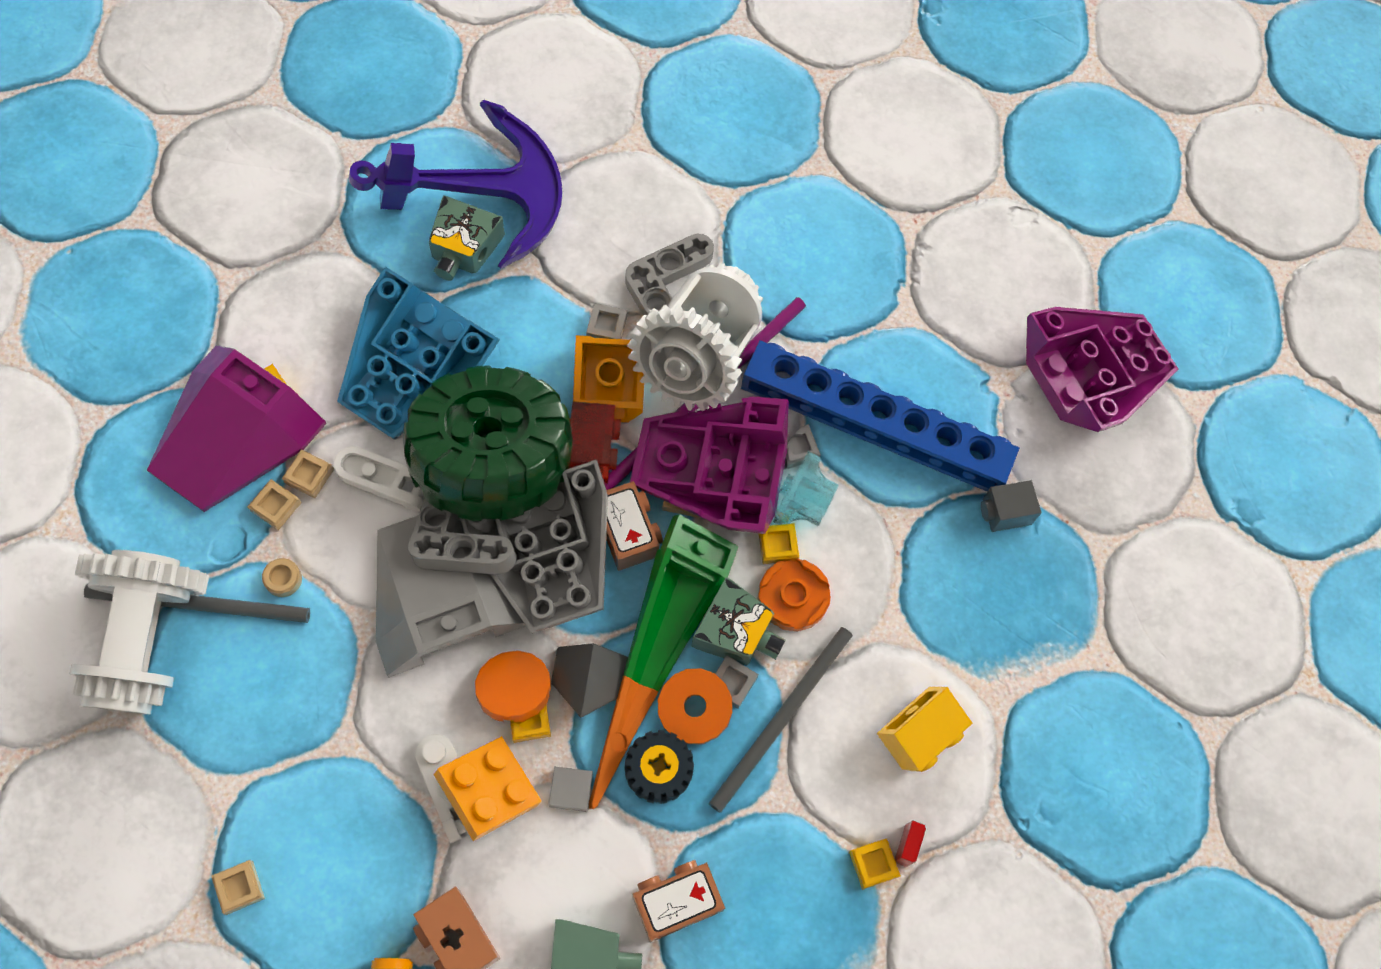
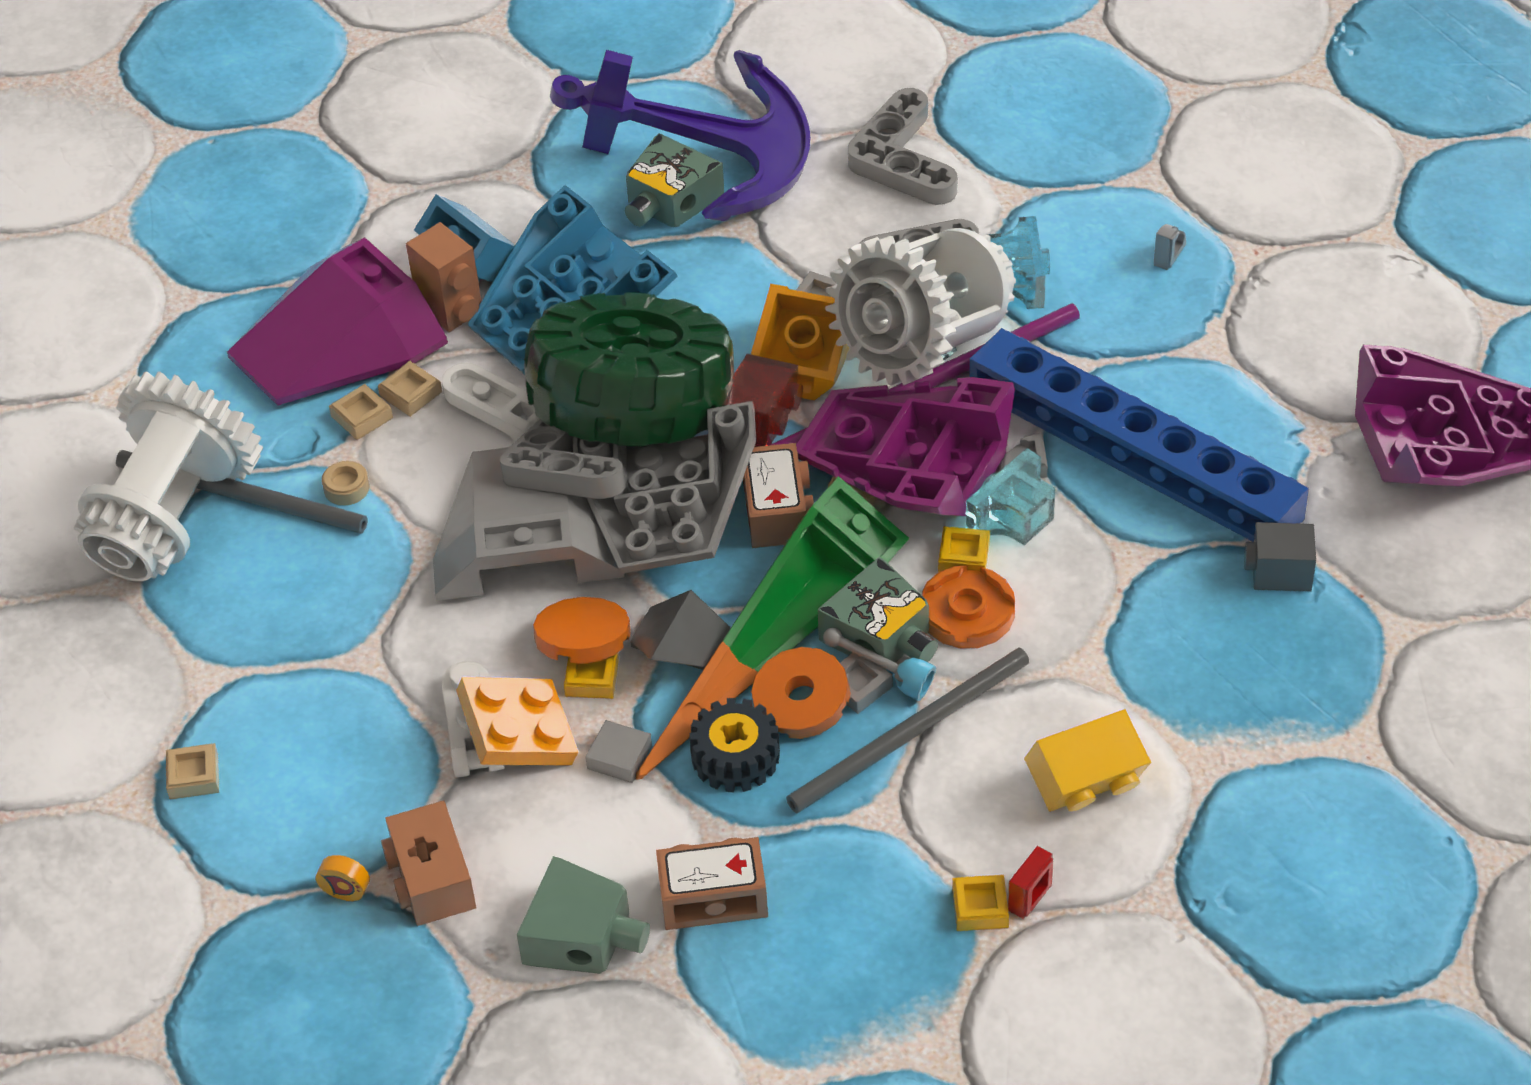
camera: 25 degrees right, 20 degrees down
none -> nougat brick [406,222,481,332]
none -> dark azure brick [414,194,515,283]
none -> hinge [823,628,936,701]
none -> light grey beam [848,88,958,205]
none -> clear light blue brick [986,216,1050,309]
none -> light grey tile [1154,224,1186,270]

